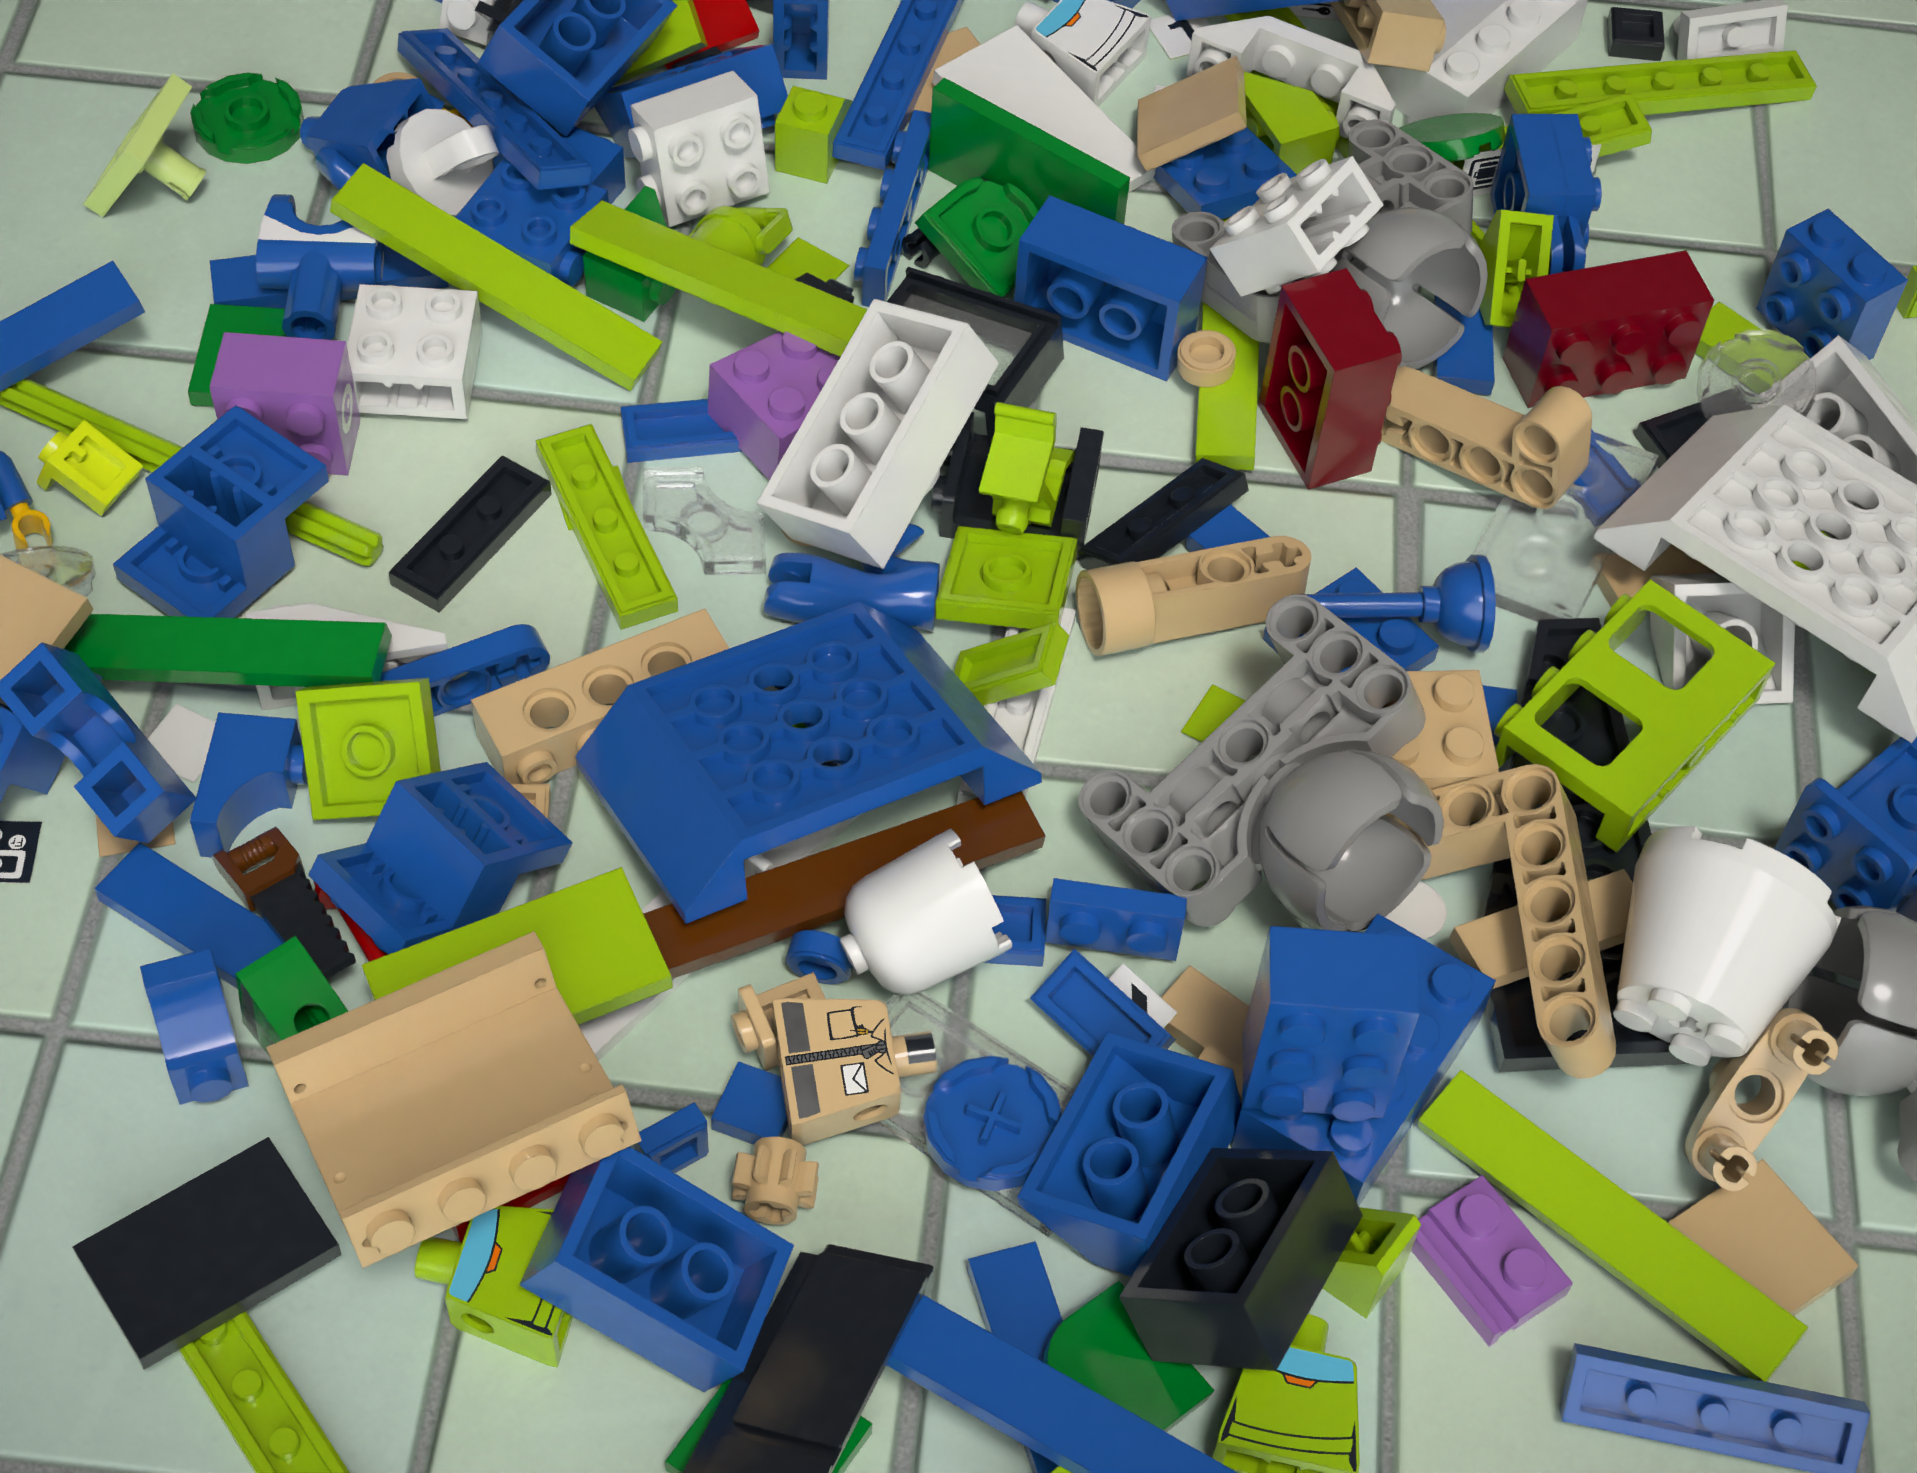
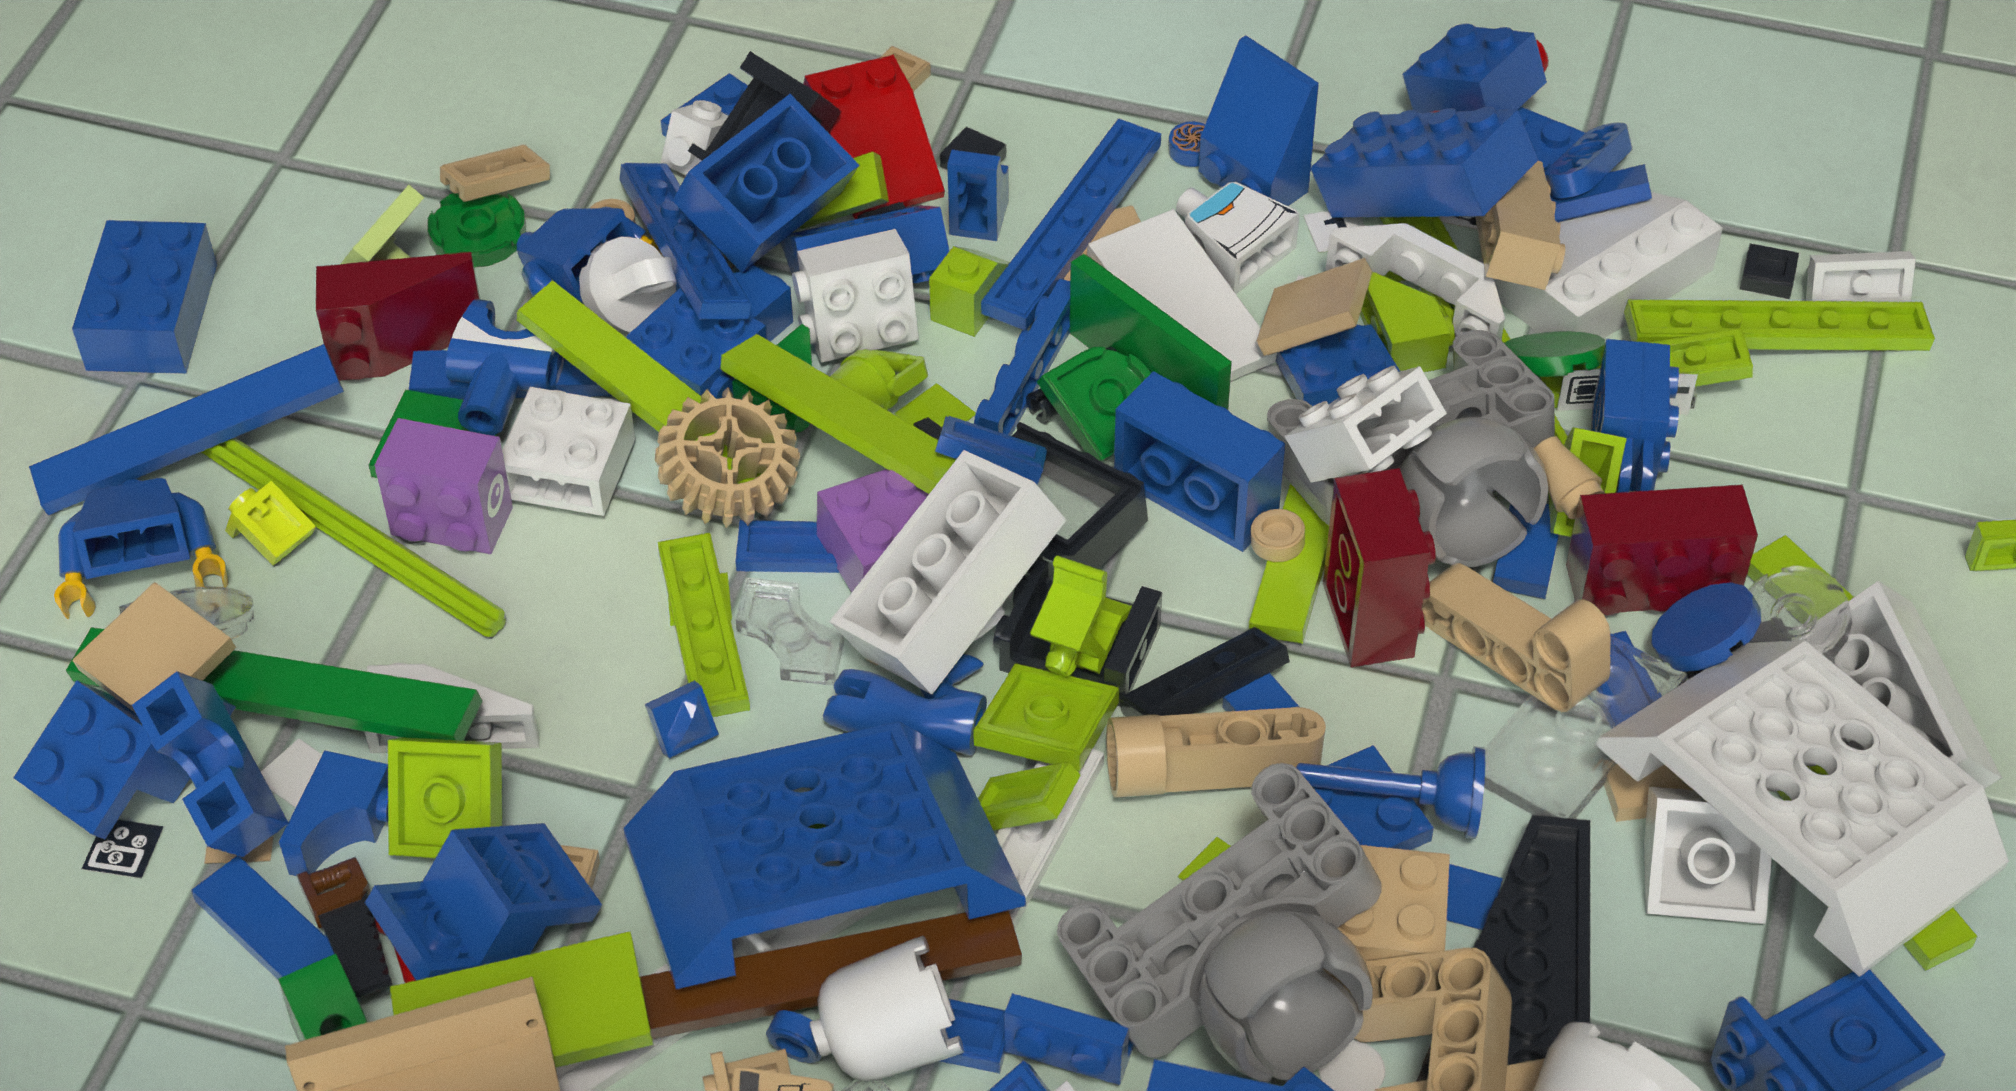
camera: 15 degrees right, 5 degrees down
blue bracket [113,405,329,618] -> none
blue arch [140,948,249,1105] -> none
blue beam [380,624,550,717] -> none
black tile [388,455,552,613] -> none
tan brick [471,608,729,784] -> none
lime window [1494,579,1776,852] -> none
blue brick [1756,208,1908,360] -> none
none -> dark red slope [316,252,480,381]
none -> tan tile [440,144,550,202]
none -> blue tile [645,681,719,758]
none -> tan gear [655,387,800,528]
none -> blue tile [935,416,1047,485]
none -> tan cone [1534,436,1605,519]
none -> blue tile [1652,582,1761,672]

